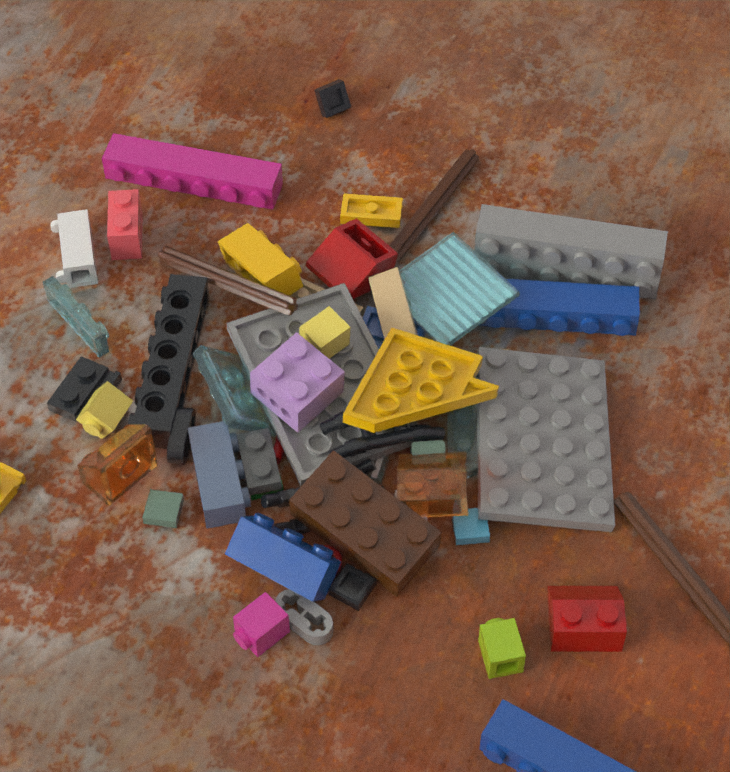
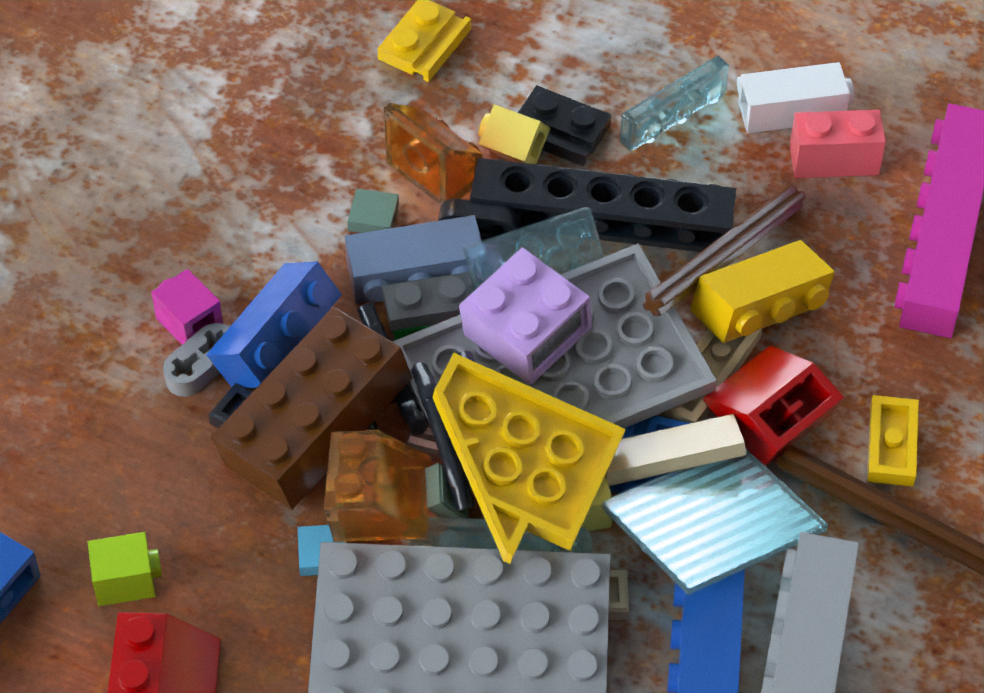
camera: 90 degrees right, 0 degrees up
light yellow brick [299,306,351,359] -> none

